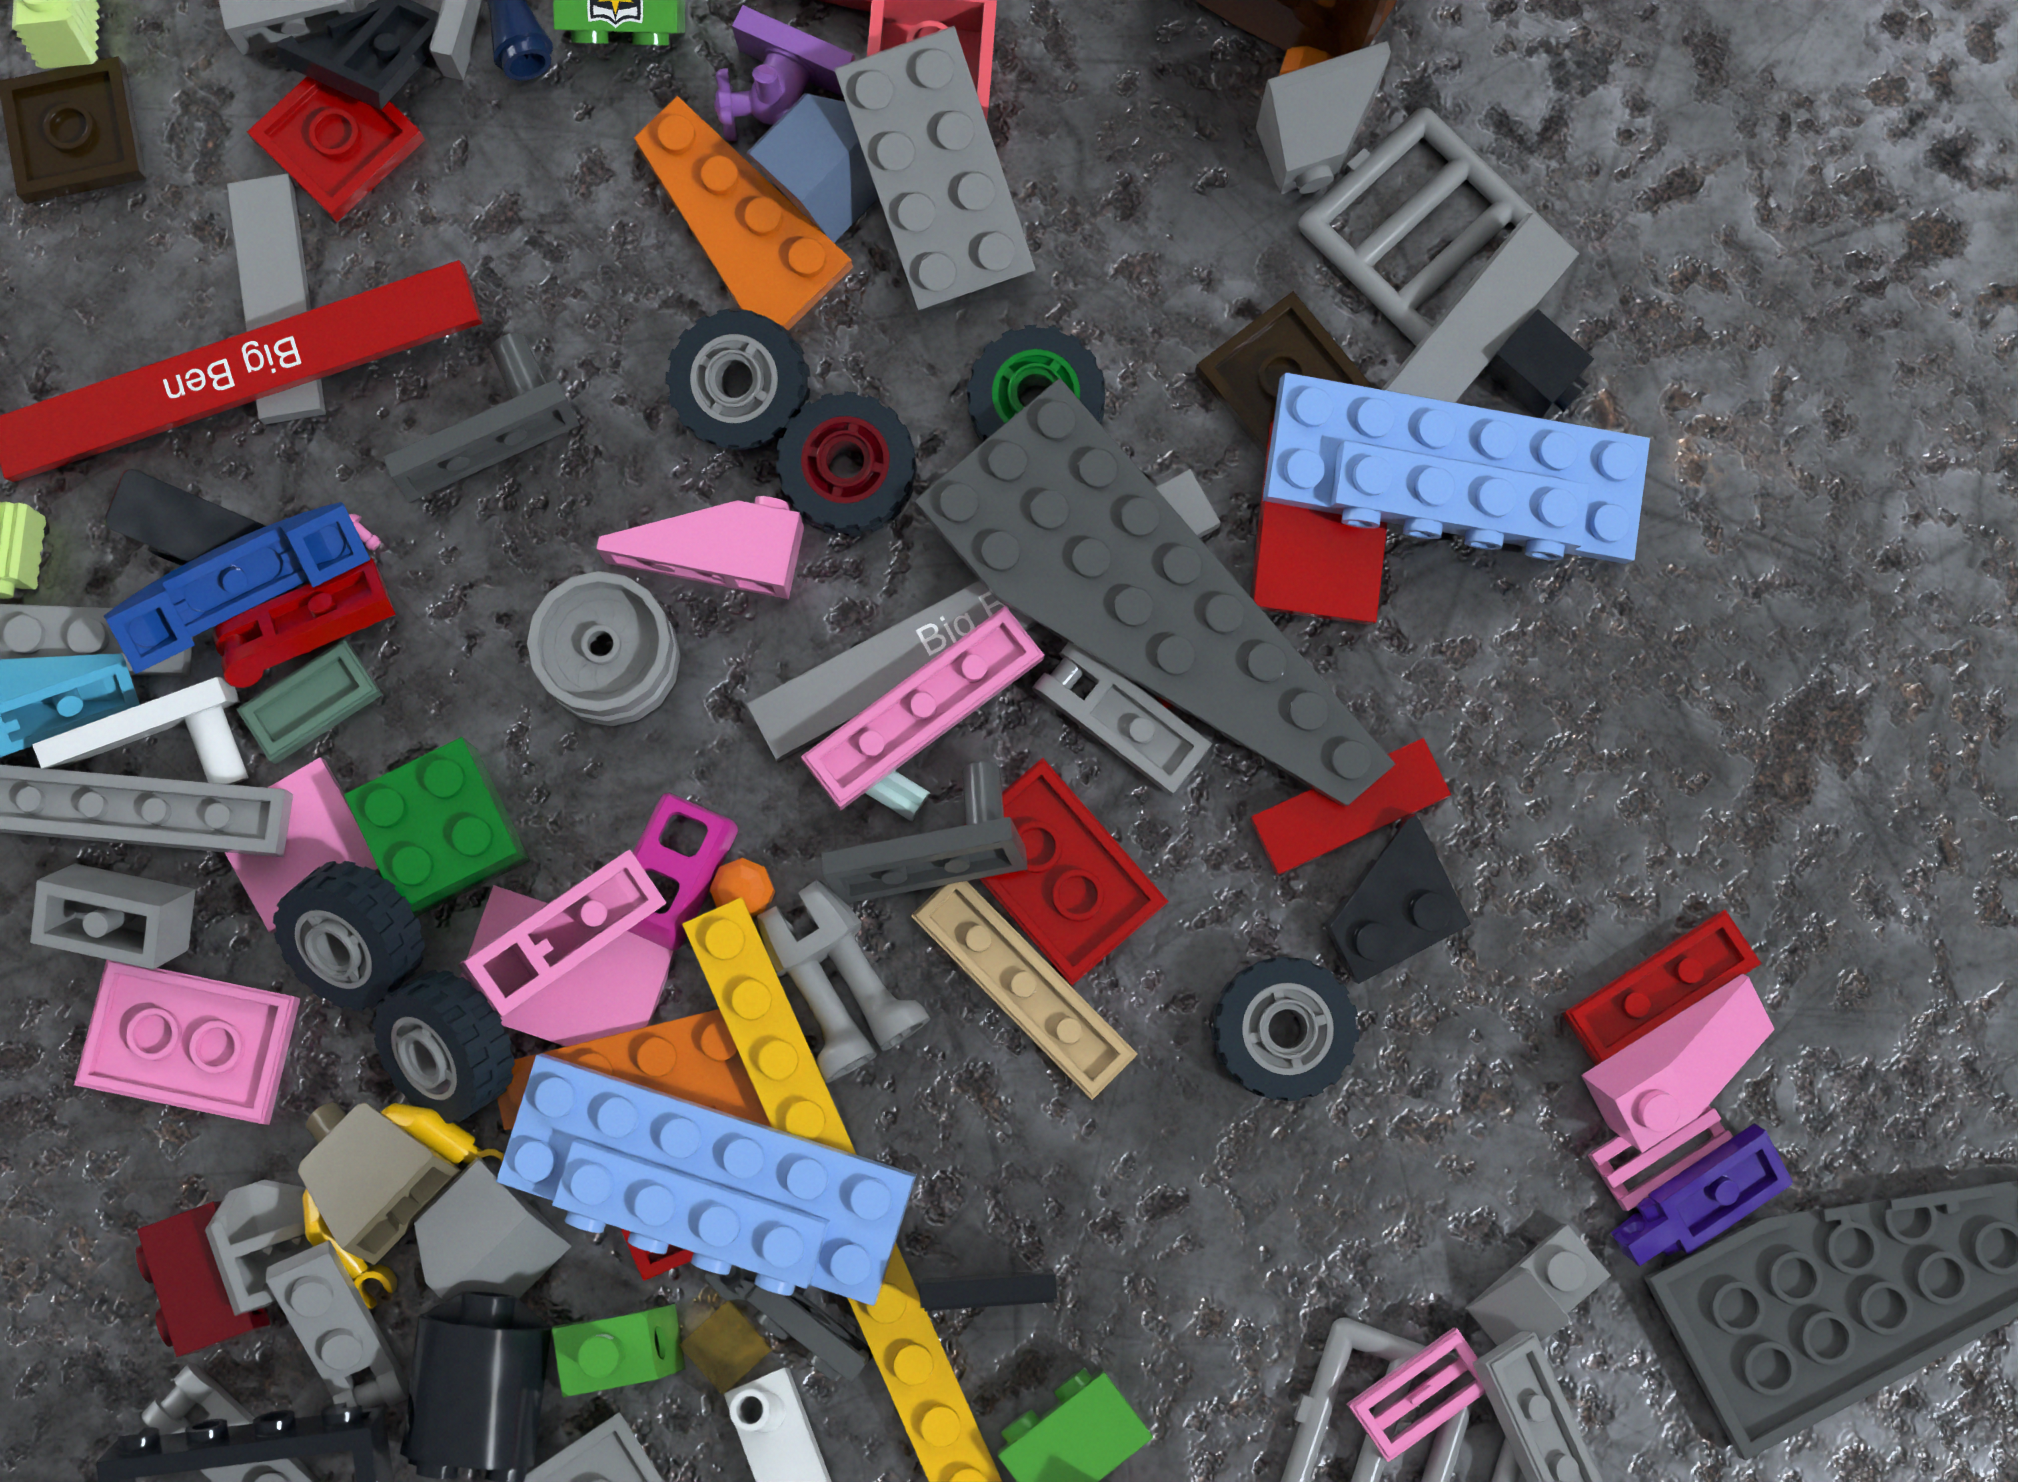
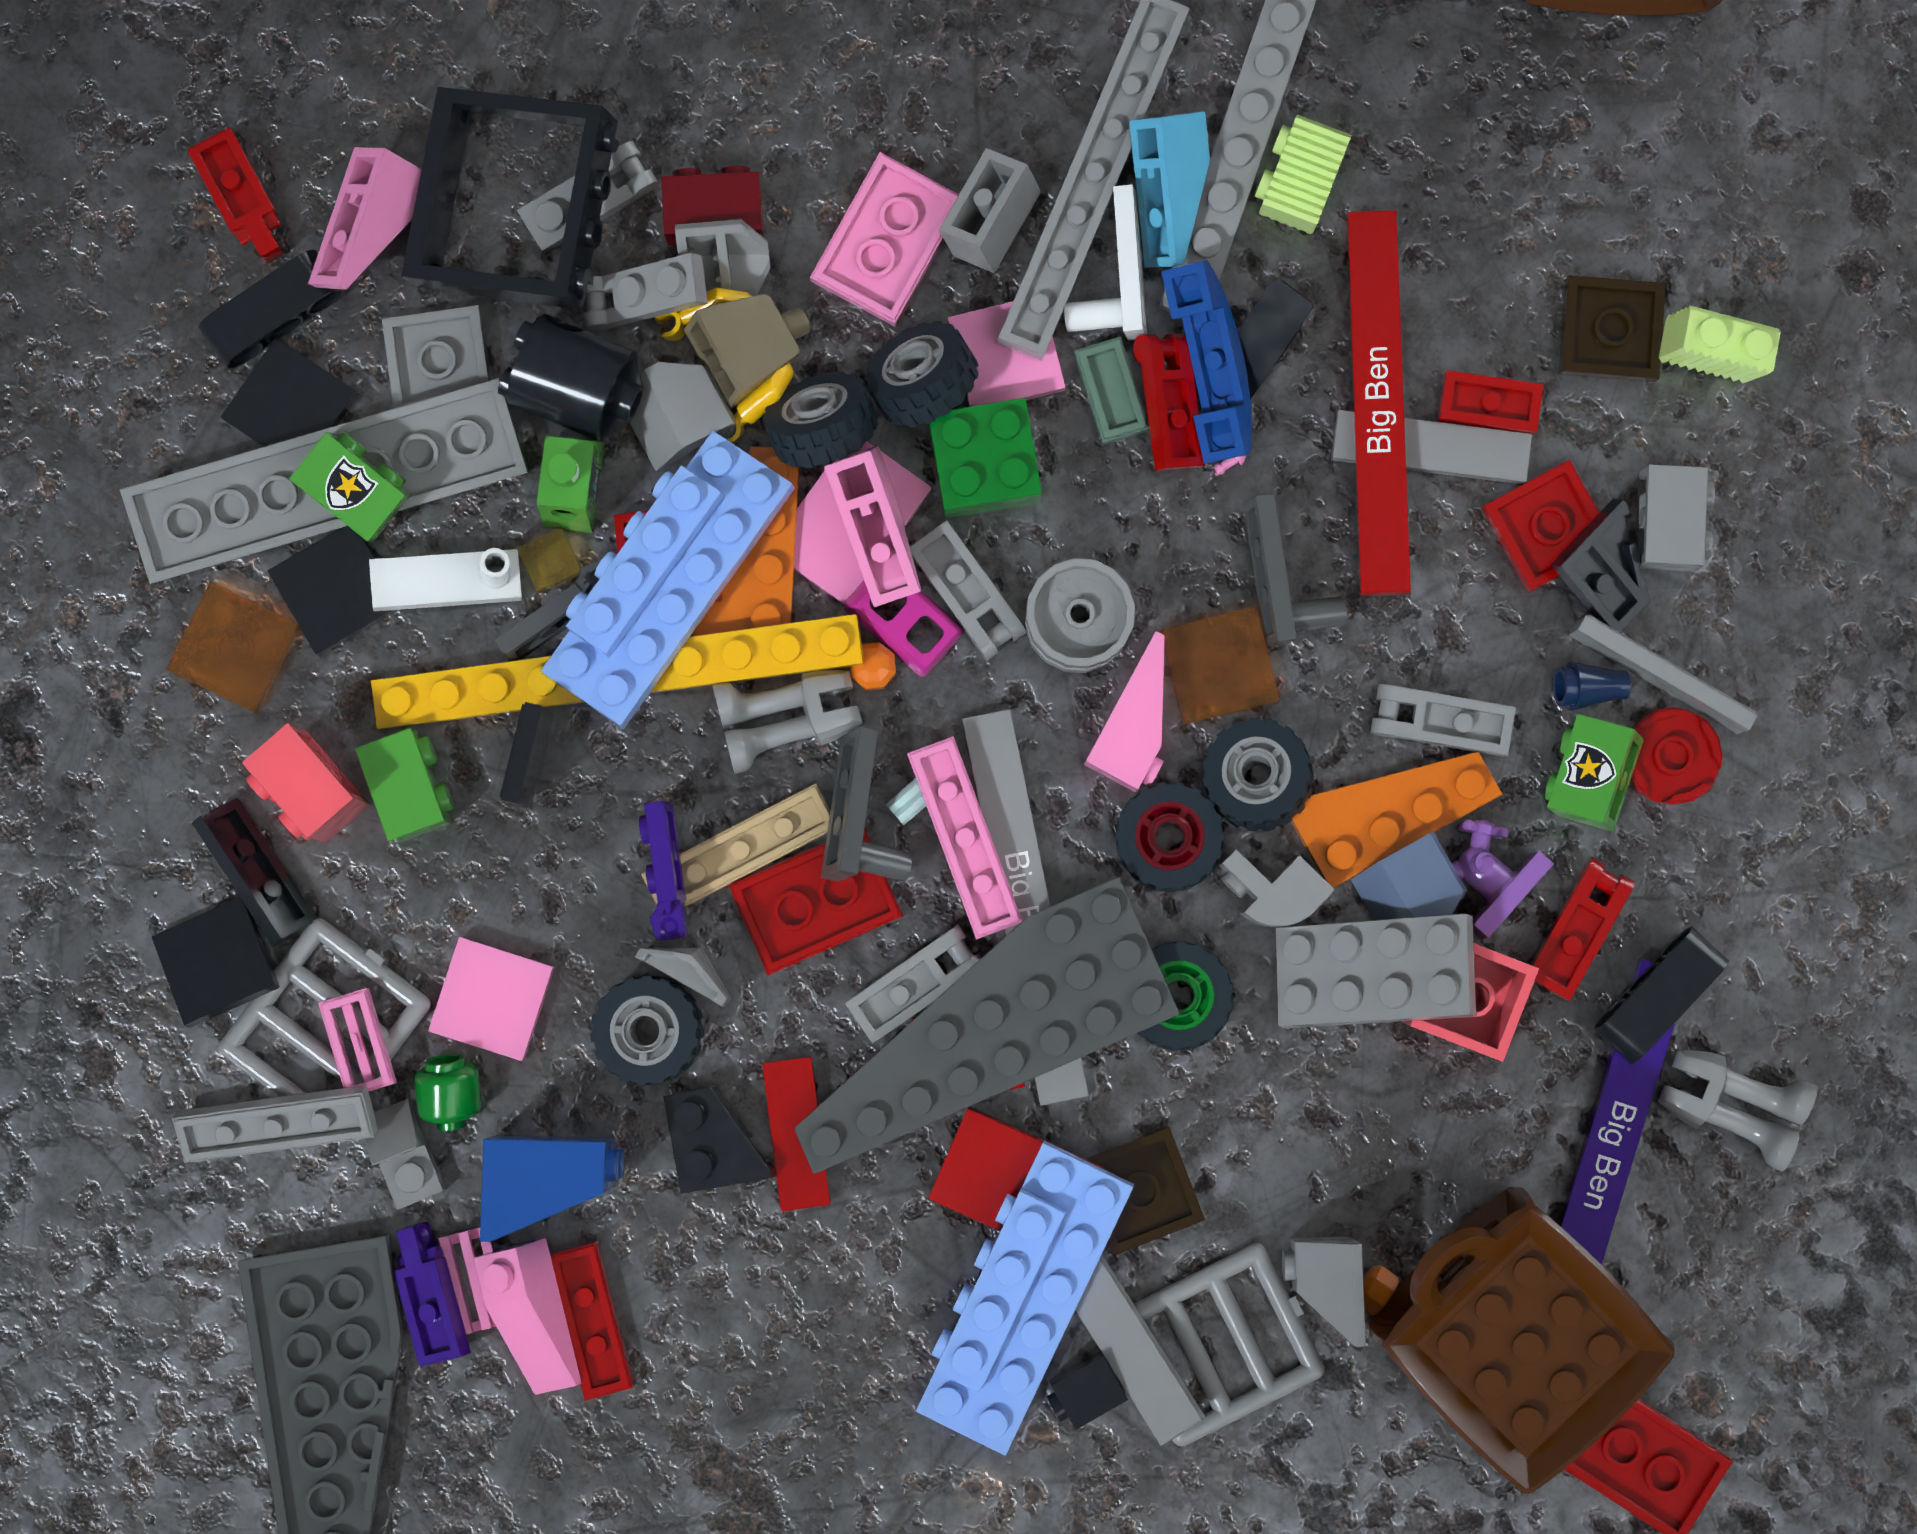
camera: 105 degrees right, 5 degrees up
none -> green head [414,1054,482,1131]
none -> bright pink tile [428,937,555,1061]
none -> blue slope [480,1135,624,1242]
none -> light grey slope [635,948,731,1007]
none -> dark purple hinge [639,801,689,941]
none -> light grey plate [910,520,1027,661]
none -> clear orange tile [1160,606,1280,726]
none -> light grey brick [1218,849,1335,927]
none -> light grey plate [1370,684,1516,757]
none -> red plate [1437,370,1544,435]

